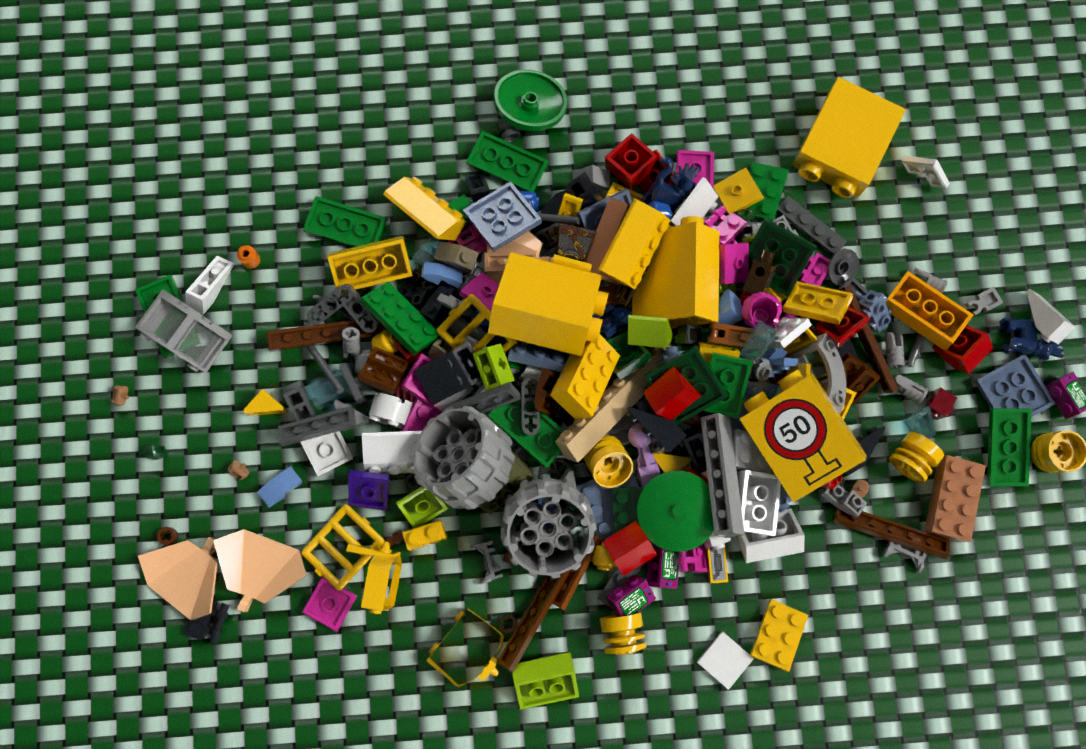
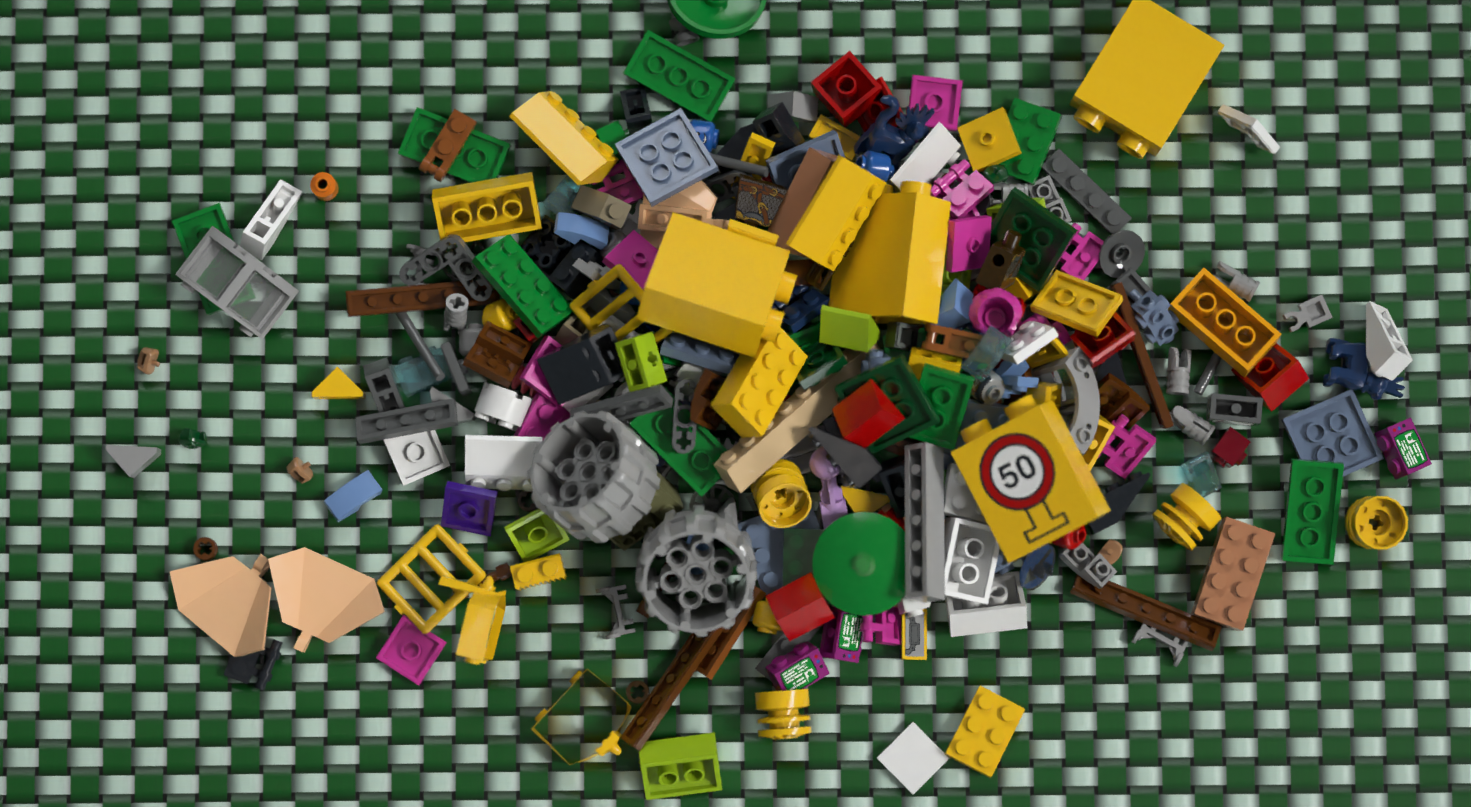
camera: 10 degrees right, 5 degrees up
none -> light grey slope [106,445,161,478]
none -> dark orange plate [418,109,477,182]
none -> clear smoke piece [1019,543,1056,590]
none -> dark pink plate [1097,414,1156,479]
none -> dark grey brick [1206,393,1263,426]

